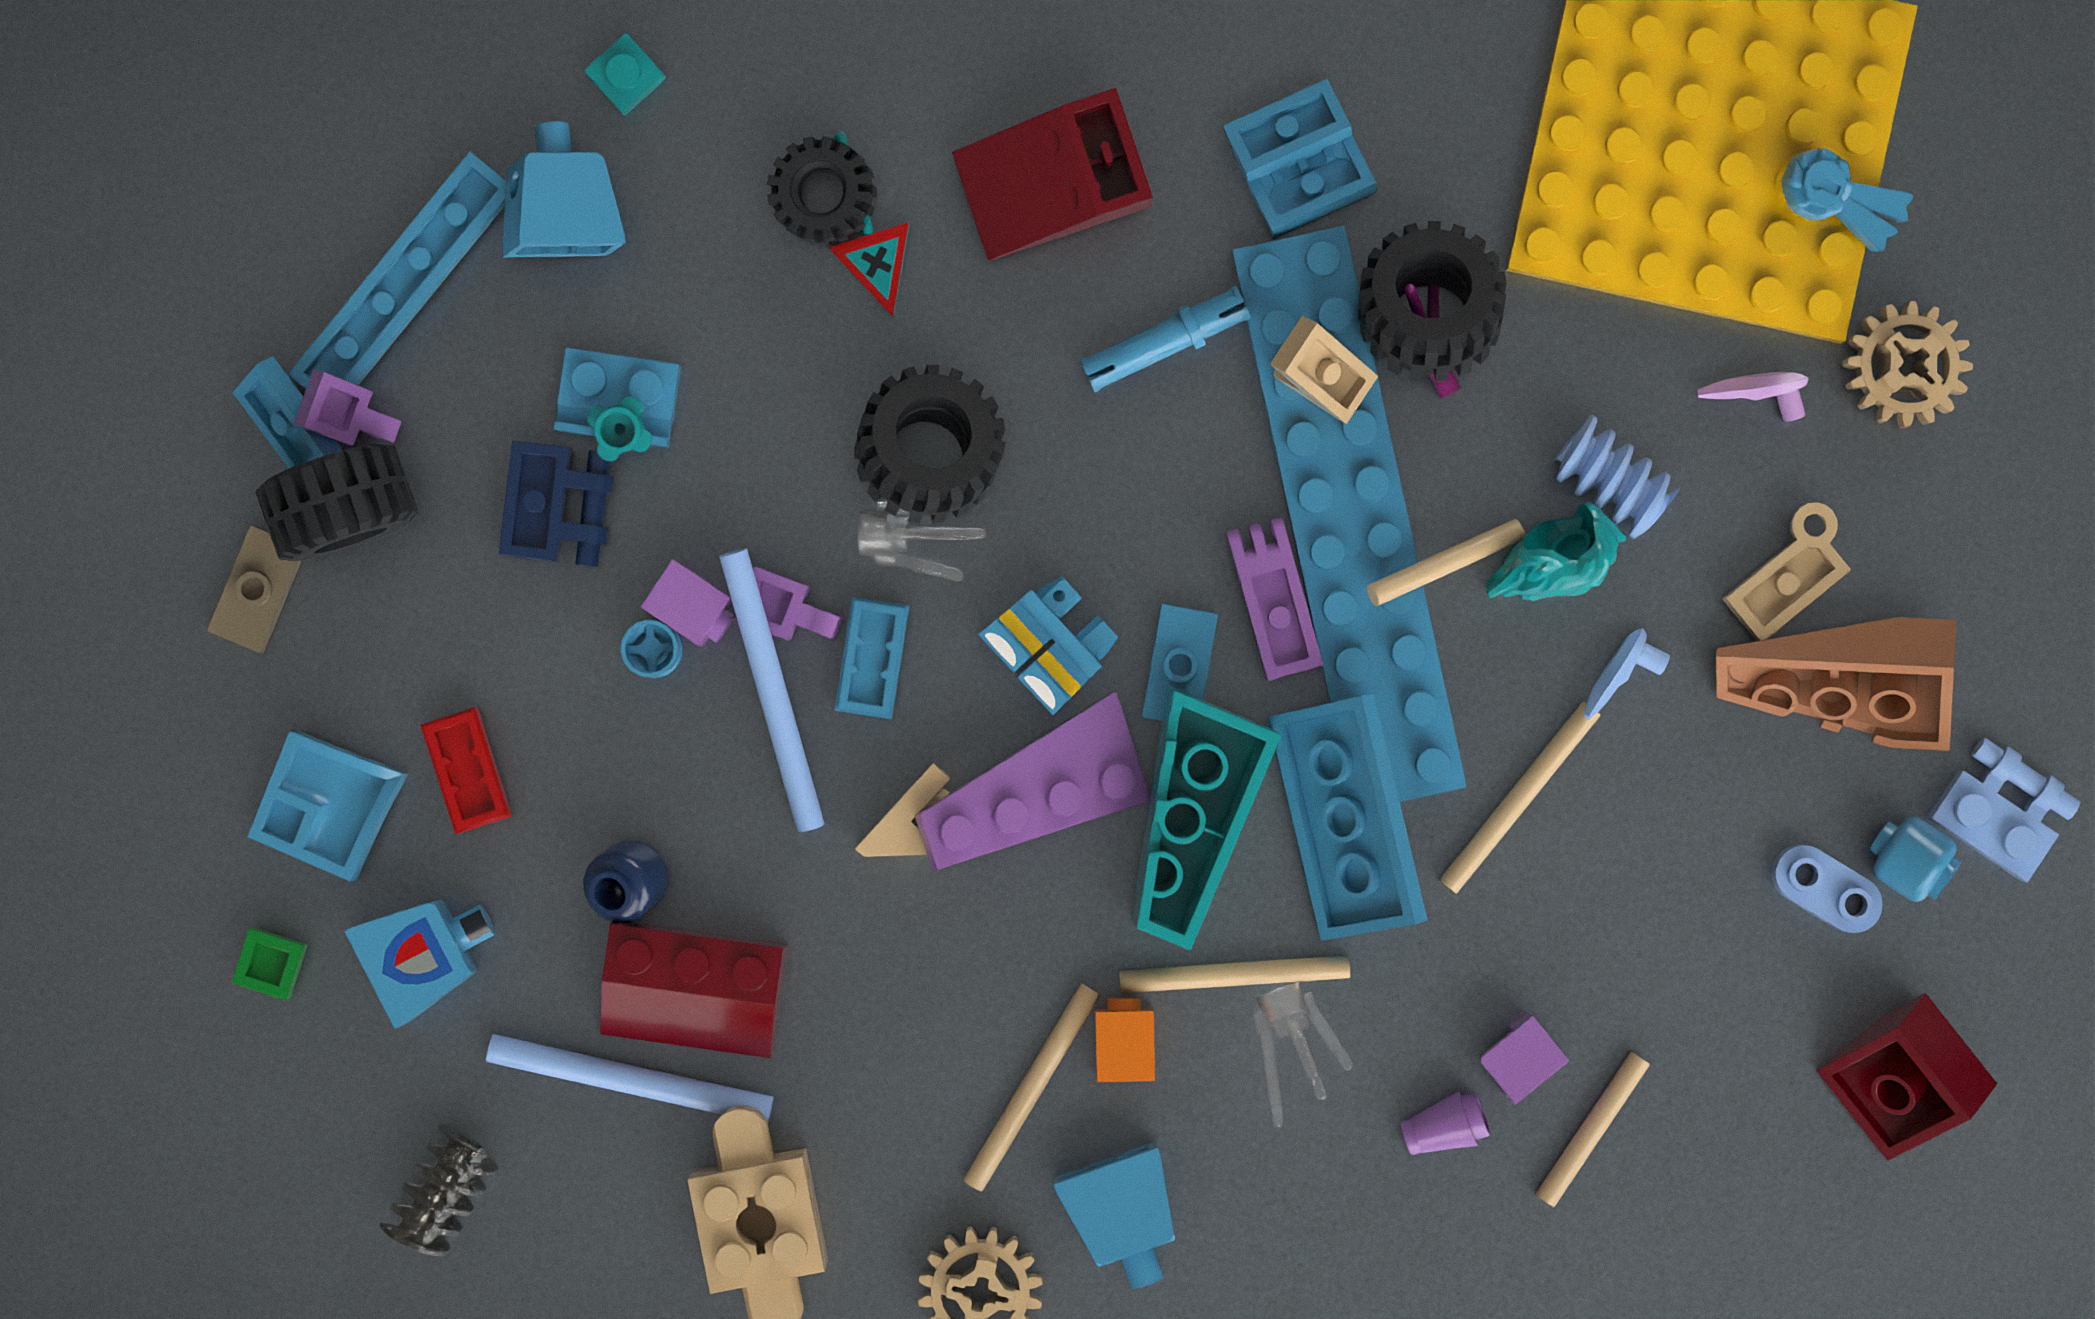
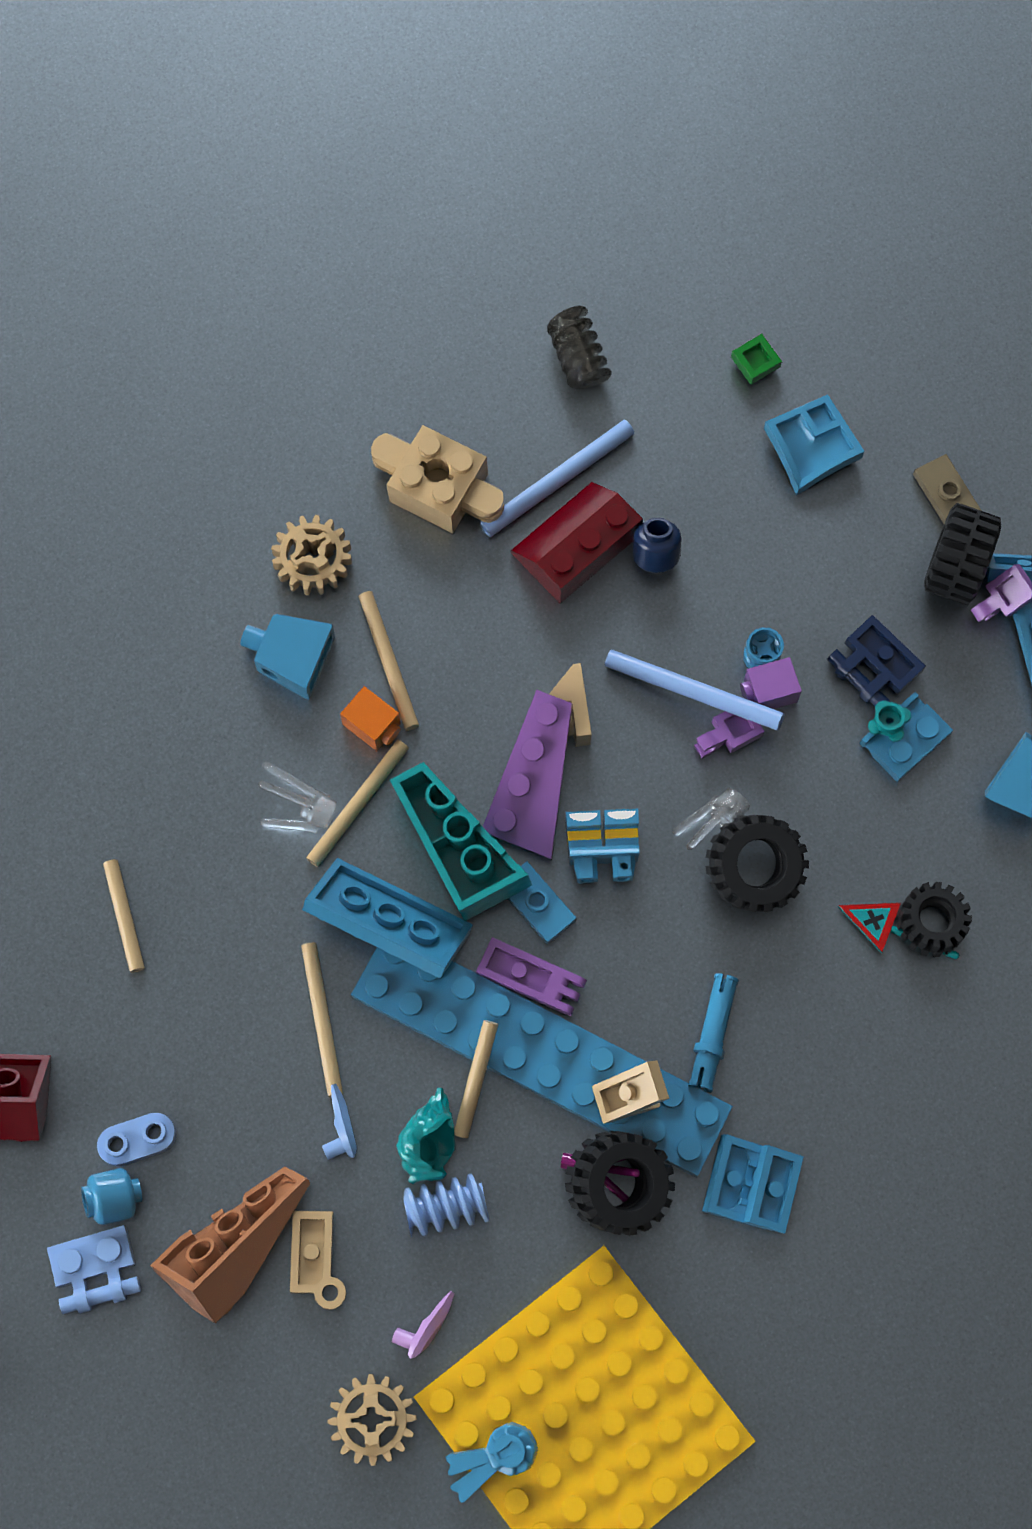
camera: 130 degrees right, 15 degrees down
dark azure torso [344,899,496,1029] -> none
red plate [420,707,513,834] -> none
dark azure plate [834,597,910,719] -> none
dark red slope [952,88,1153,262] -> none
medium lavender cone [1401,1091,1491,1155] -> none
medium lavender panel [1480,1011,1569,1105] -> none

